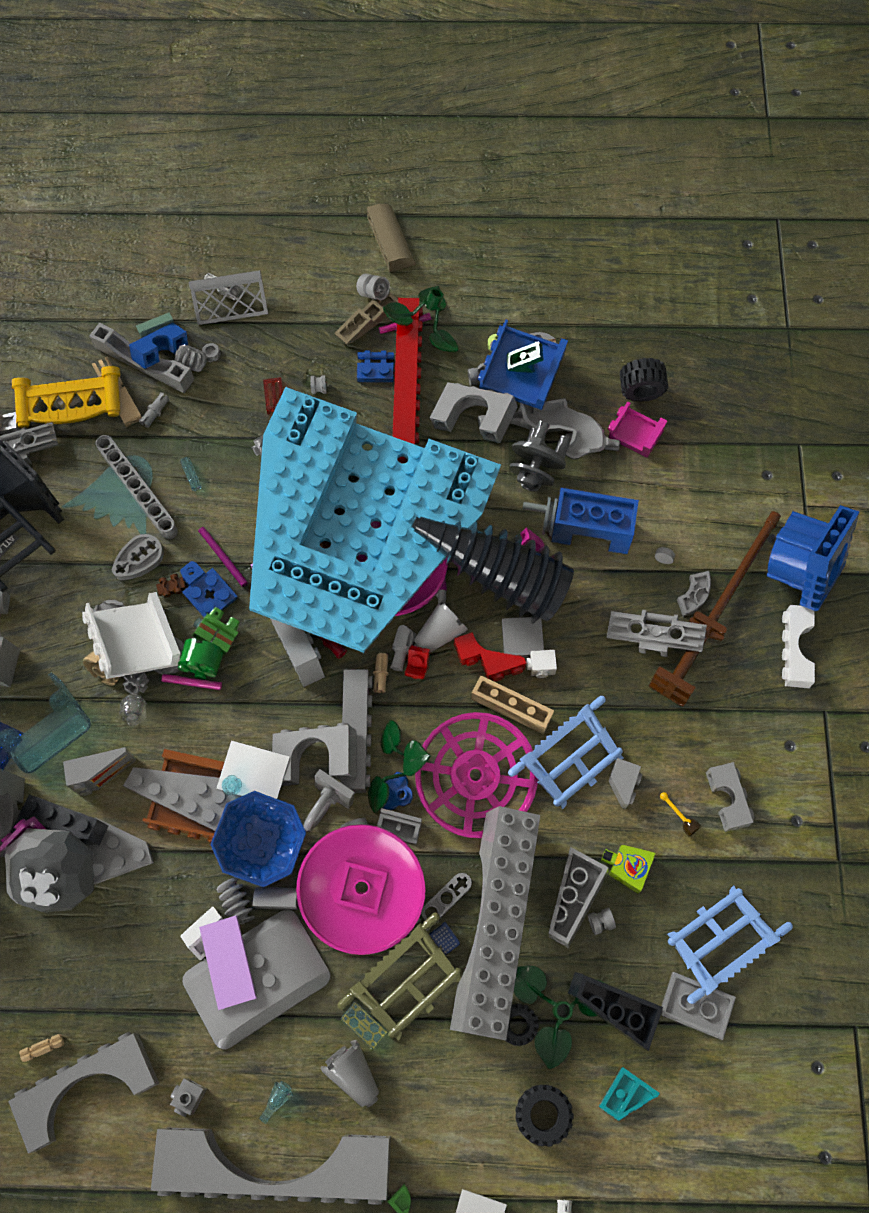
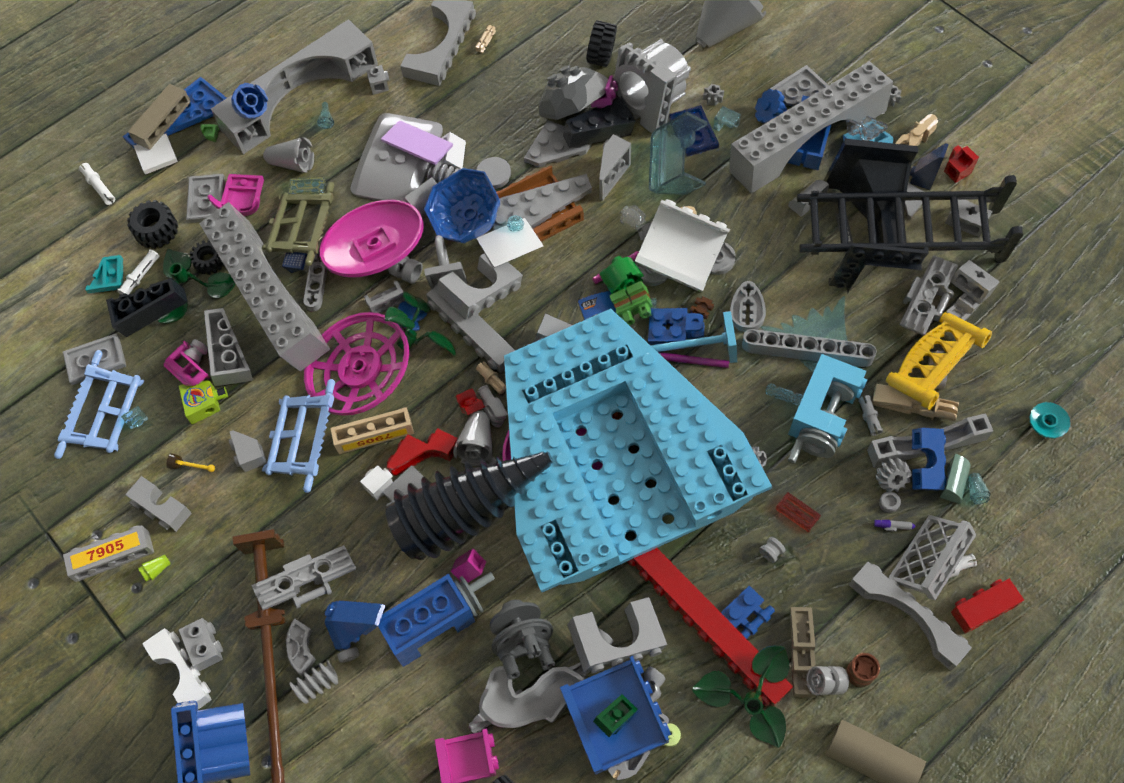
camera: 140 degrees right, 5 degrees down
none -> light grey brick [63,525,154,582]
none -> white pin [117,250,160,295]
none -> clear light blue plate [121,406,148,429]
none -> lime cone [138,554,171,582]
none -> dark pink piece [164,341,210,386]
none -> light grey brick [179,618,223,671]
none -> light grey tile [186,174,225,223]
none -> dark pink piece [207,174,264,216]
none -> blue cylinder [231,83,268,119]
none -> light grey piece [290,659,339,704]
none -> blue wedge [325,601,385,651]
none -> light grey tile [477,157,511,189]
none -> blue sticker [578,291,616,320]
none -> medium azure tile [650,311,737,363]
none -> medium azure piece [788,354,867,463]
none -> copper wheel [846,653,880,688]
none -> light grey arch [849,562,972,671]
none -> piece [874,519,915,531]
none -> red brick [951,578,1024,634]
none -> clear light blue cone [968,473,991,505]
none -> teal dish [1029,402,1070,439]

